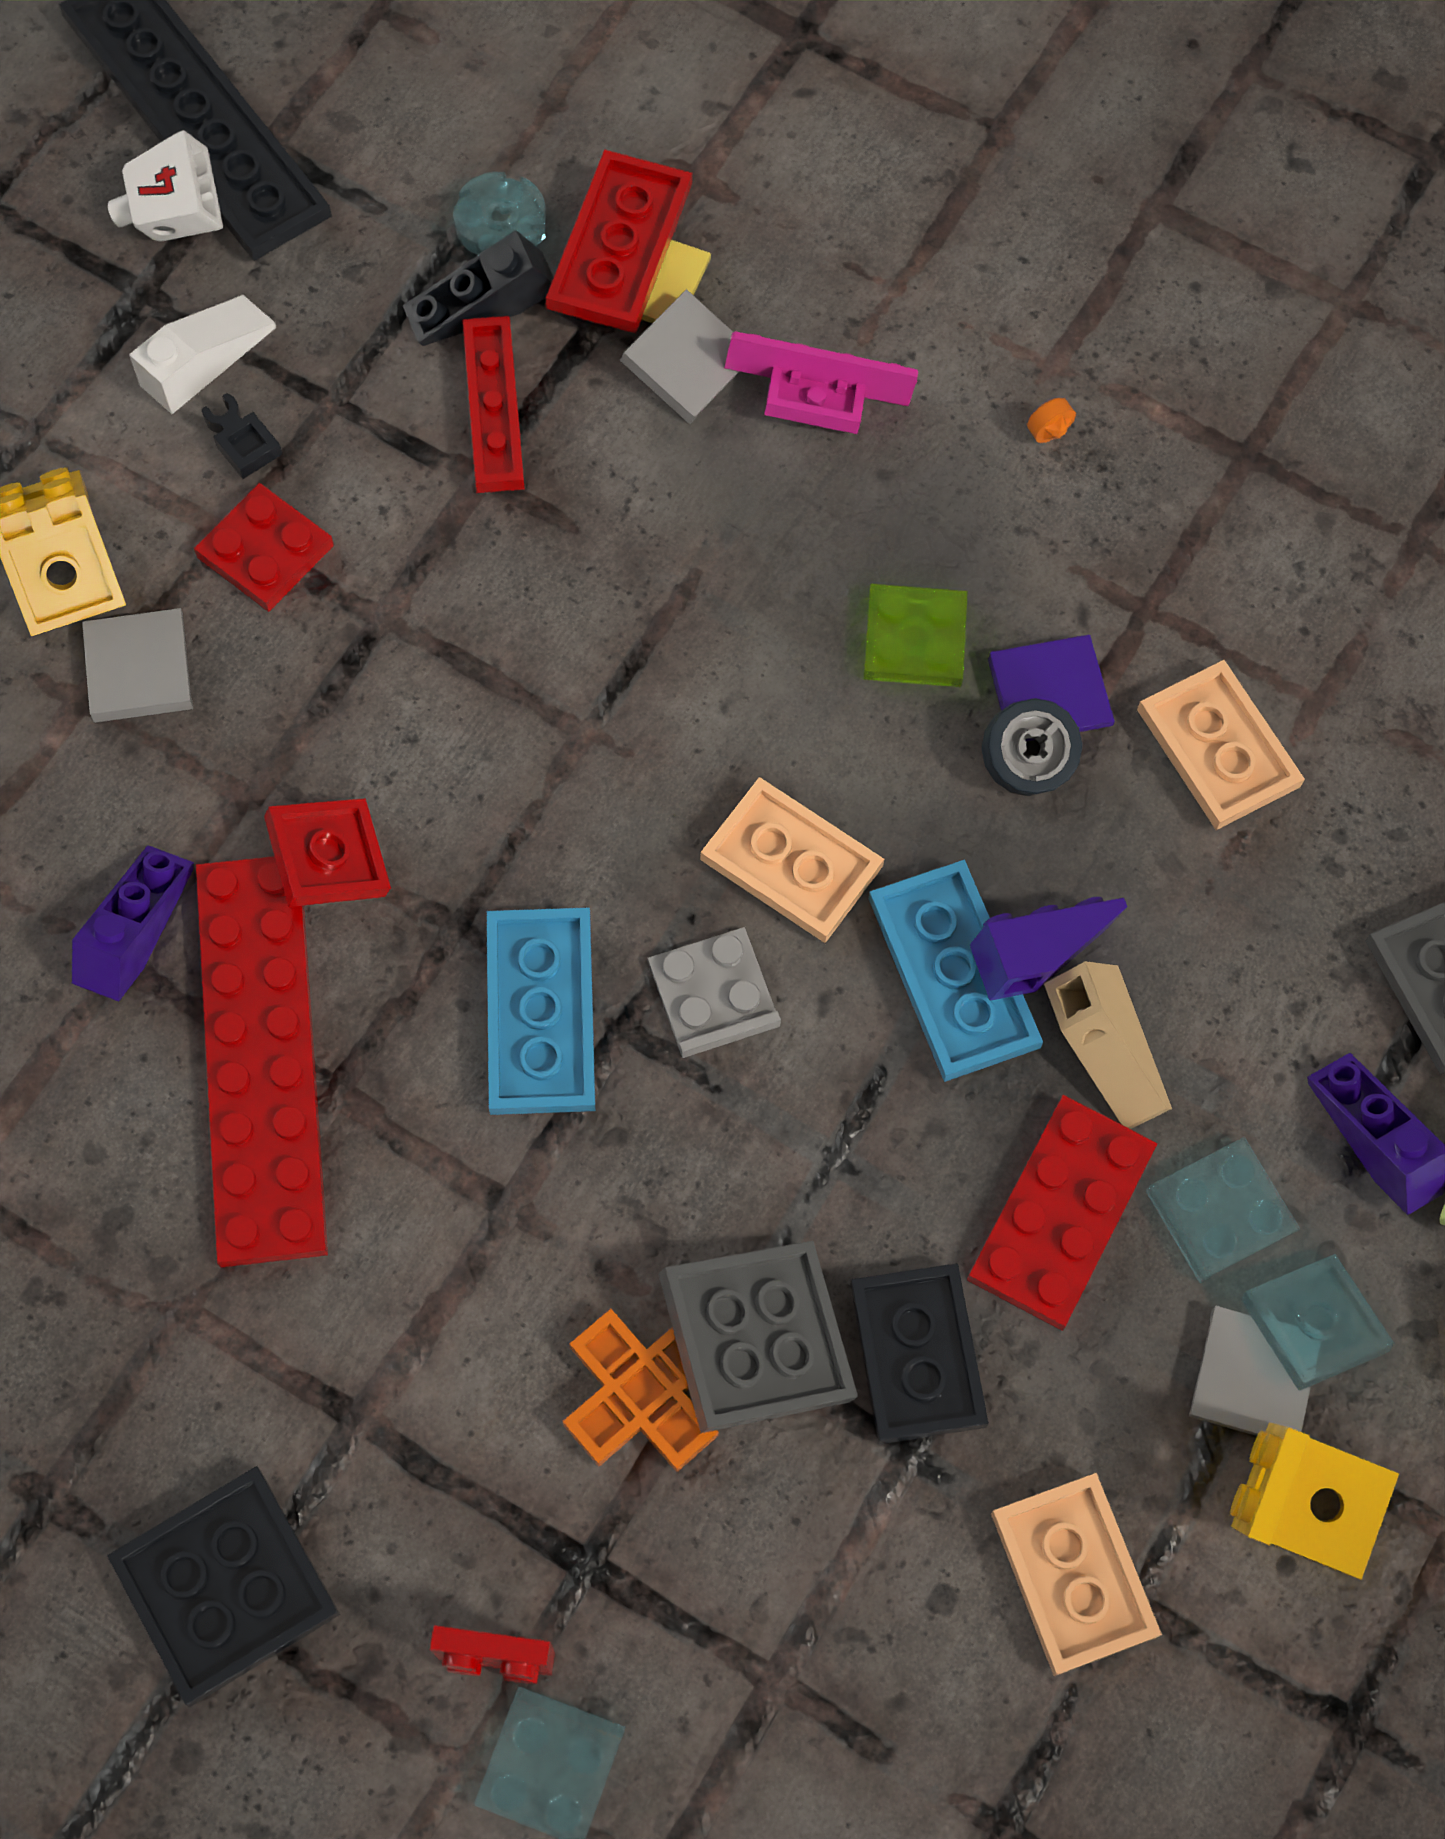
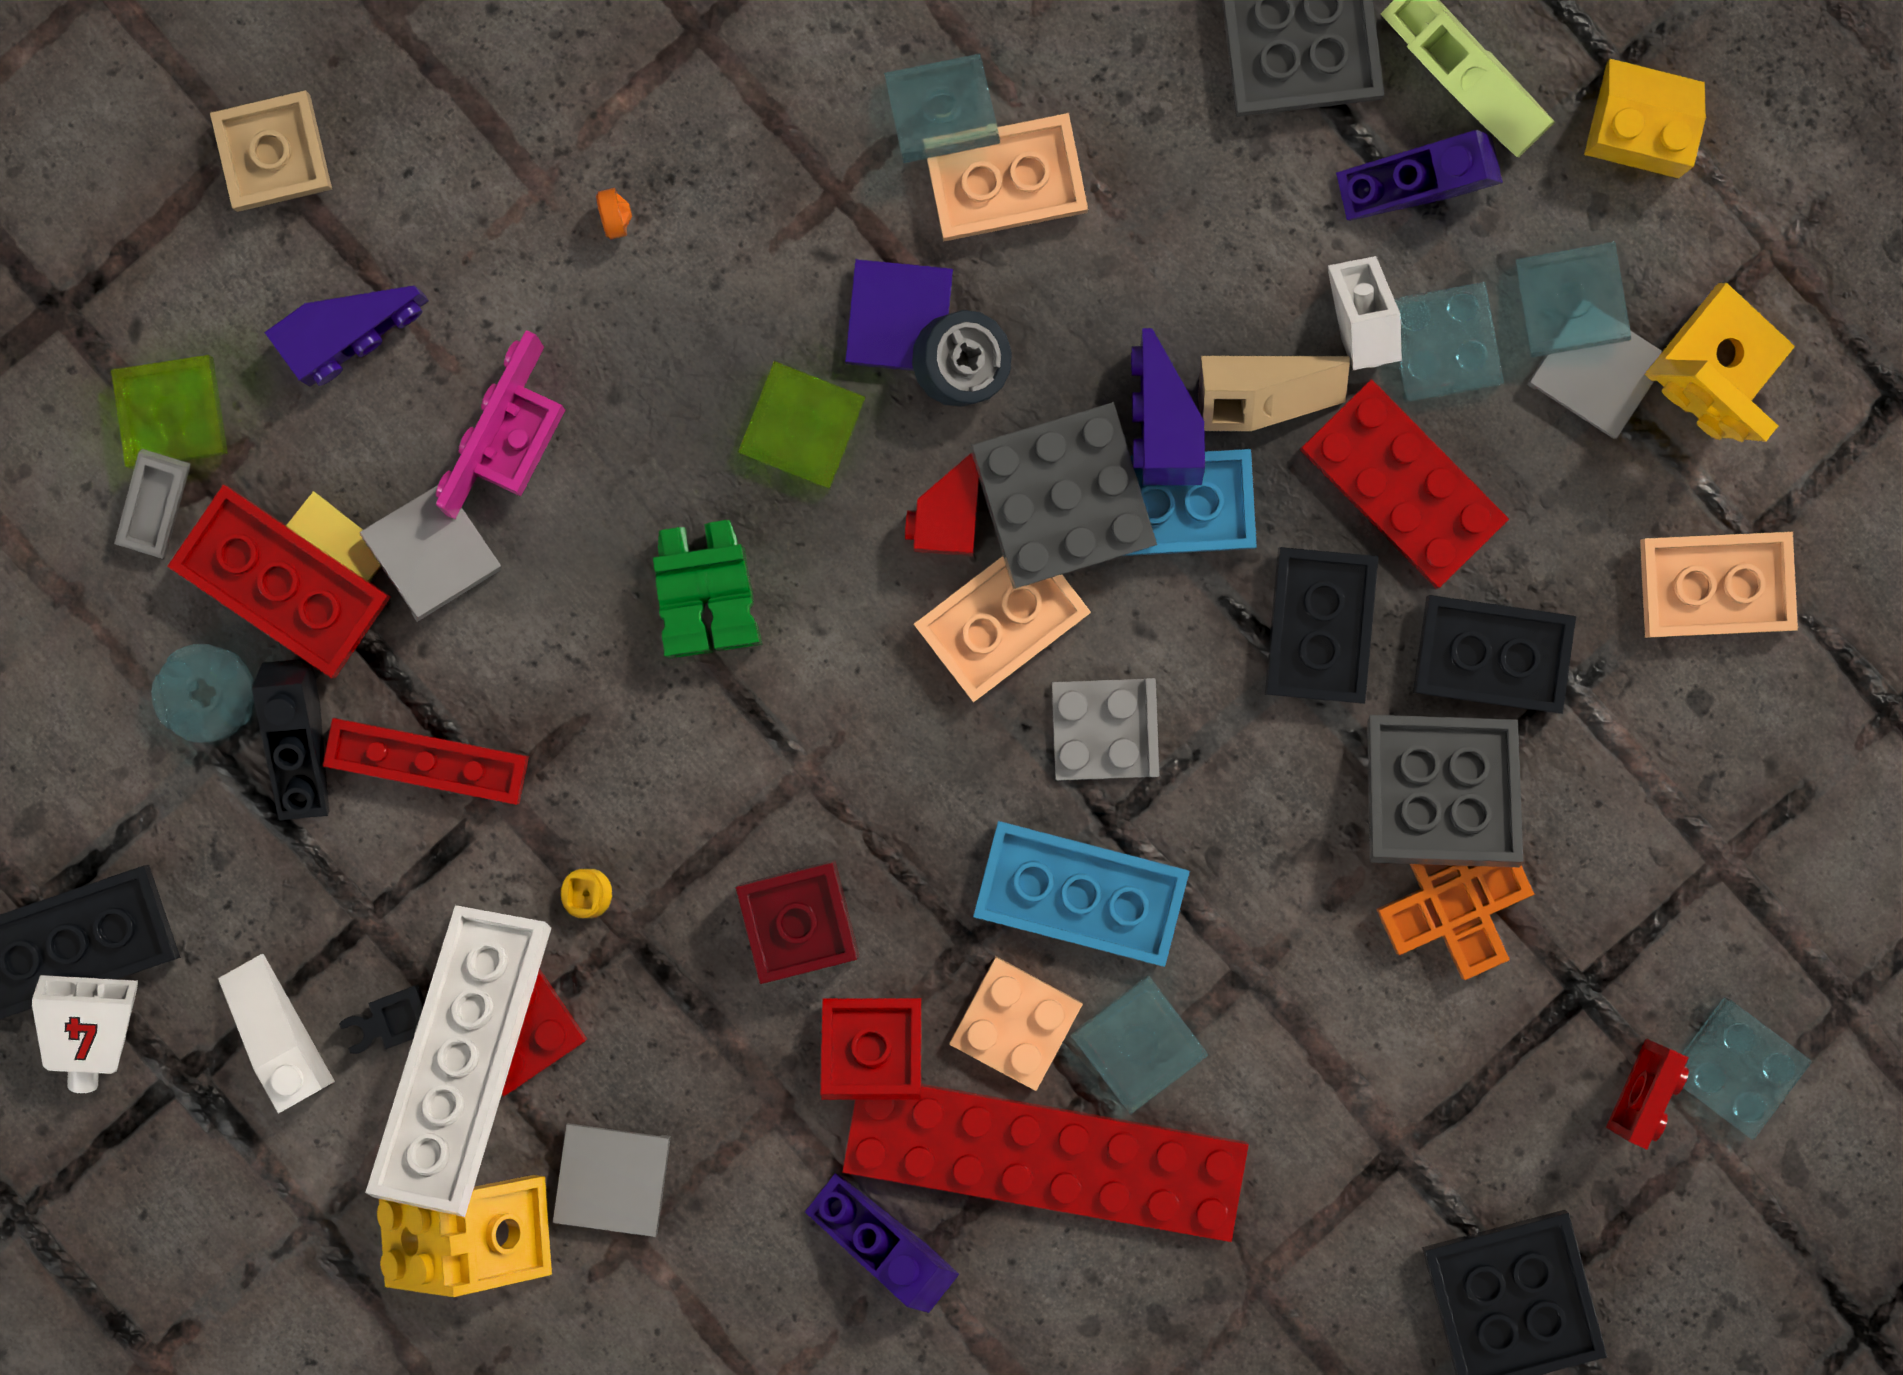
camera: 70 degrees left, 20 degrees up
none -> clear neon green plate [111,355,228,469]
none -> light grey tile [114,449,191,559]
none -> tan plate [210,90,332,212]
none -> dark purple slope [264,285,429,387]
none -> white plate [365,905,551,1217]
none -> yellow tile [561,869,612,918]
none -> green hips [653,520,763,659]
none -> dark red container [736,860,859,984]
none -> clear light blue tile [884,54,1000,163]
none -> red slope [905,453,979,556]
none -> light nougat plate [949,956,1083,1091]
none -> dark grey plate [970,402,1157,589]
none -> clear light blue tile [1070,975,1209,1115]
none -> black plate [1265,547,1379,704]
none -> white slope [1328,256,1402,370]

